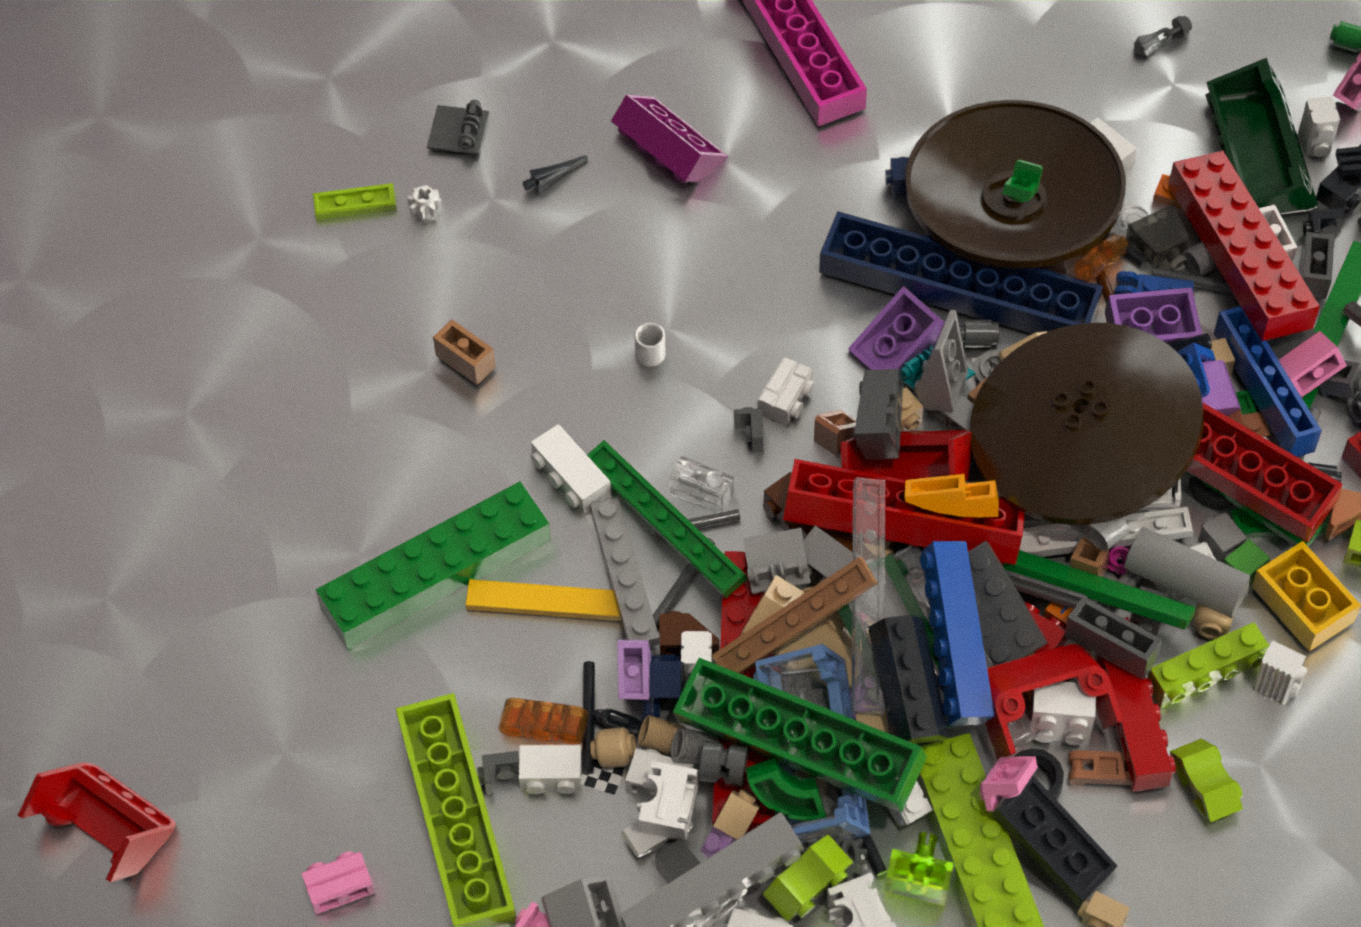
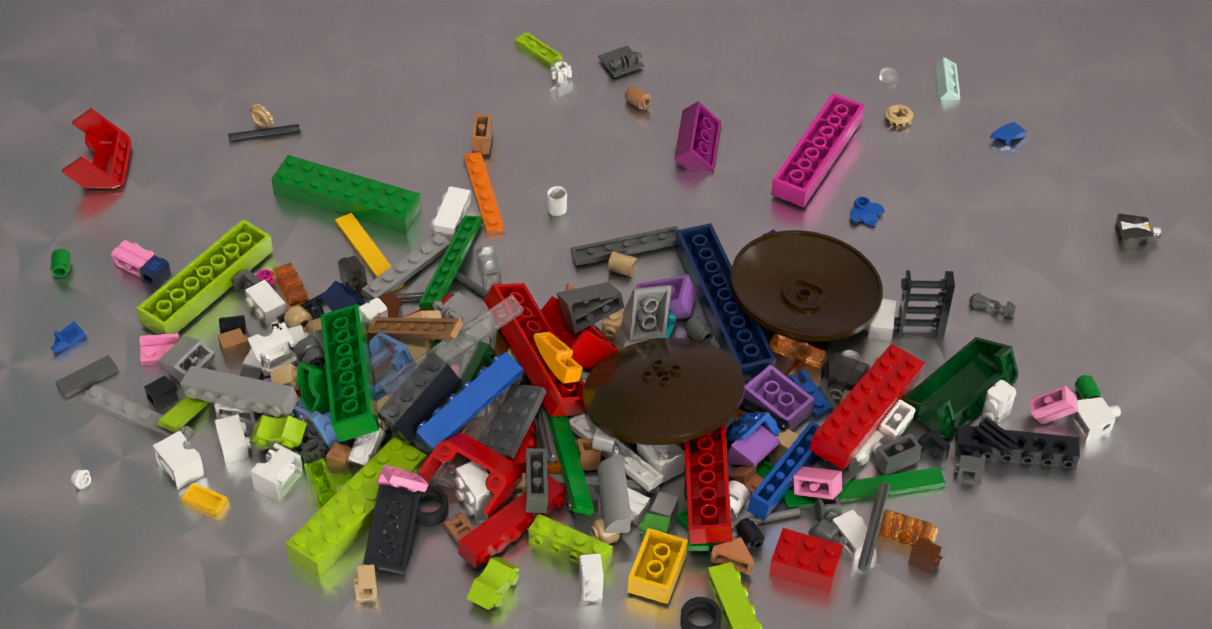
camera: 50 degrees right, 10 degrees down
black piece [522,155,588,194] -> none
lavender slope [617,640,651,700] -> none
dark grey bracket [734,407,764,453] -> none
white brick [757,357,815,426] -> none
green bracket [1002,159,1043,202] -> none
none -> dark blue brick [139,255,171,289]
none -> medium nougat brick [217,328,250,361]
none -> black piece [219,315,247,335]
none -> black bar [228,124,300,141]
none -> tan gear [249,103,274,129]
none -> dark pink plate [255,269,276,285]
none -> medium nougat brick [326,442,353,478]
none -> clear smoke torso [338,256,368,298]
none -> orange plate [463,152,505,235]
none -> dark grey plate [571,226,679,266]
none -> tan piece [608,252,637,277]
none -> medium nougat brick [624,86,651,109]
none -> blue plate [850,196,885,226]
none -> black fence [894,270,955,337]

